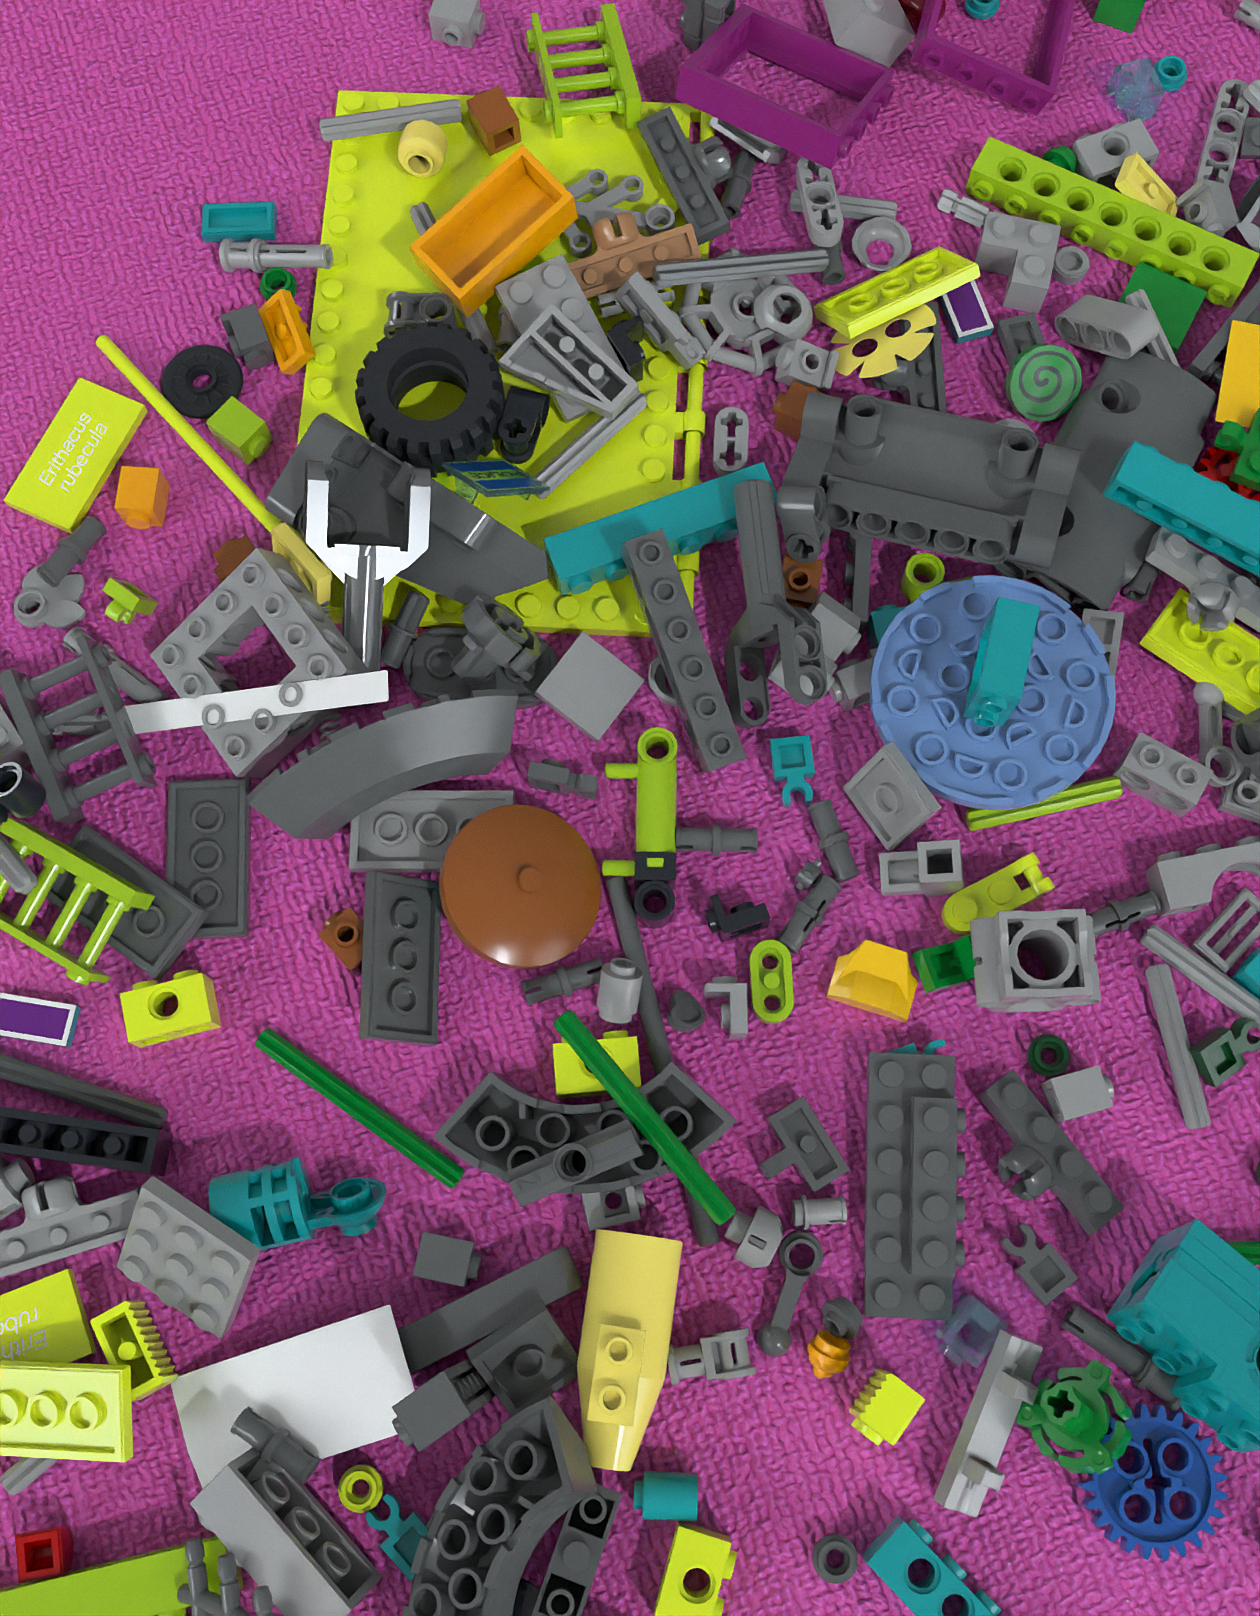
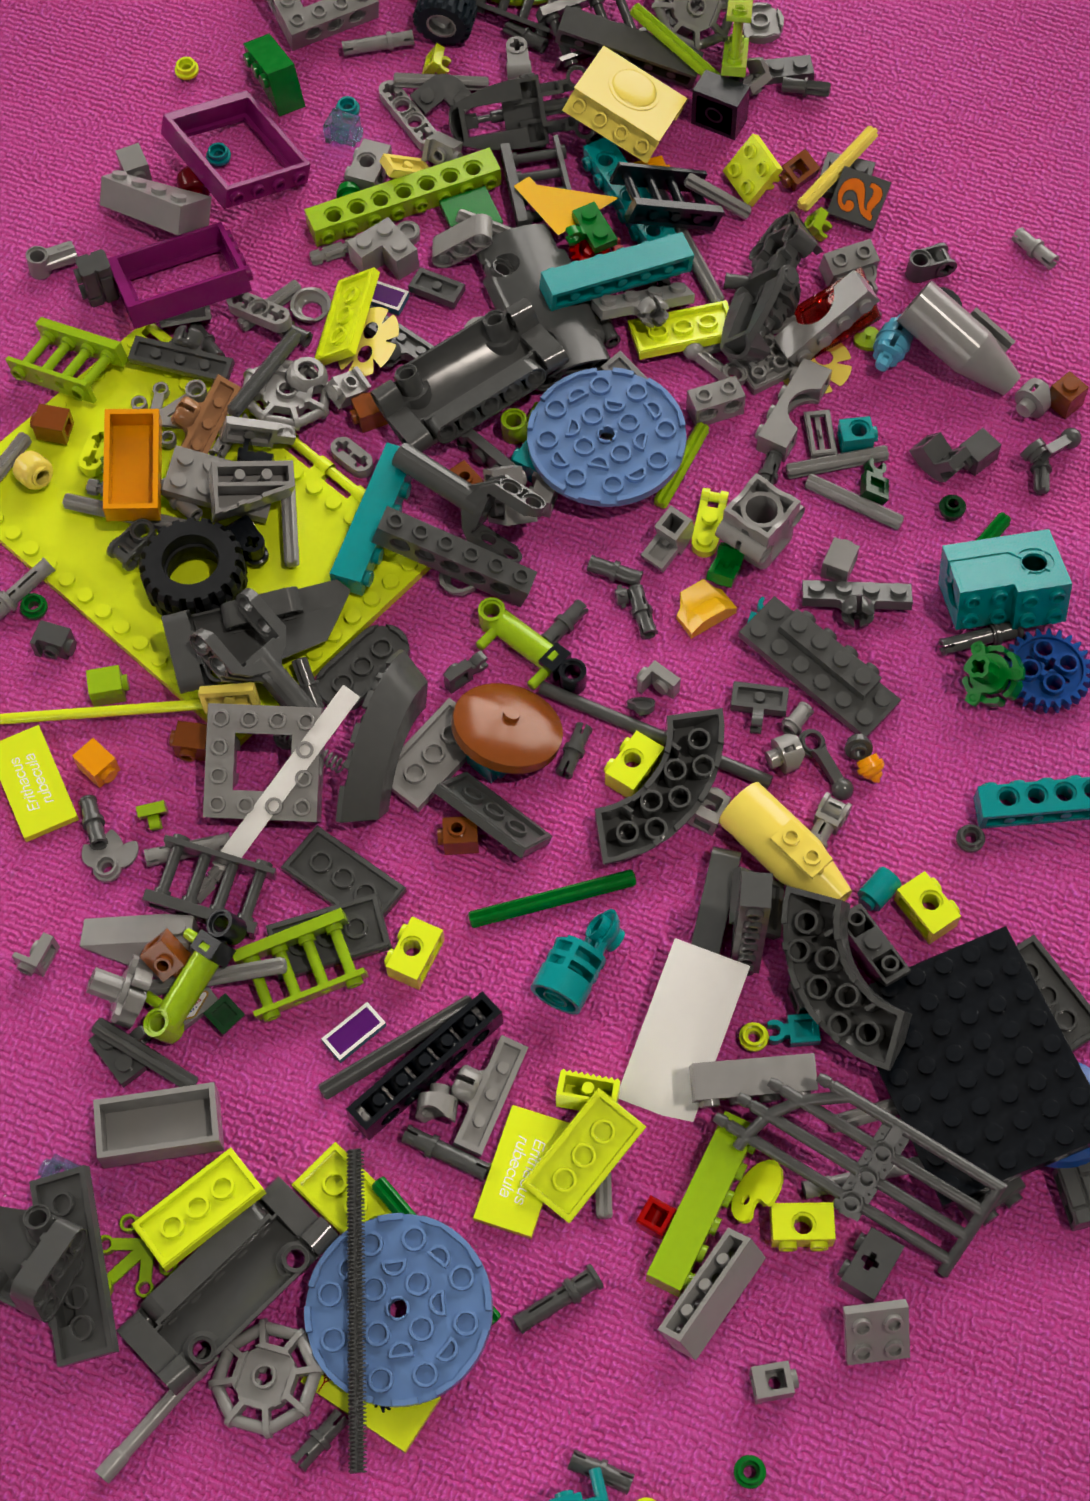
camera: 50 degrees left, 10 degrees down
light grey plate [117,1176,261,1339] -> none
black wheel [162,345,243,419] -> none
dark grey pin [230,1406,321,1485] -> none
light orange plate [258,289,316,375] -> none
dark grey brick [413,1231,483,1287] -> none
piece [442,459,550,504] -> none
dark grey piece [450,593,542,687] -> none
dark grey piece [507,1119,644,1207] -> none
light grey tile [534,631,645,743] -> none
green axle [554,1010,736,1225] -> none
light grey brick [596,958,643,1024] -> none
black bracket [704,894,770,943] -> none
lime plate [749,940,794,1024] -> none
teal plate [769,735,815,808] -> none
dark grey piece [776,486,831,564] -> none
light grey tile [842,742,942,852] -> none
neon yellow brick [849,1369,925,1446] -> none
light grey hinge [933,1329,1044,1518] -> none
clear light blue brick [934,1293,1008,1369] -> none
teal window [963,597,1040,727] -> none
dark grey plate [999,1223,1078,1306] -> none
green tile [1005,343,1082,422] -> none
dark green plate [1027,1034,1070,1077] -> none

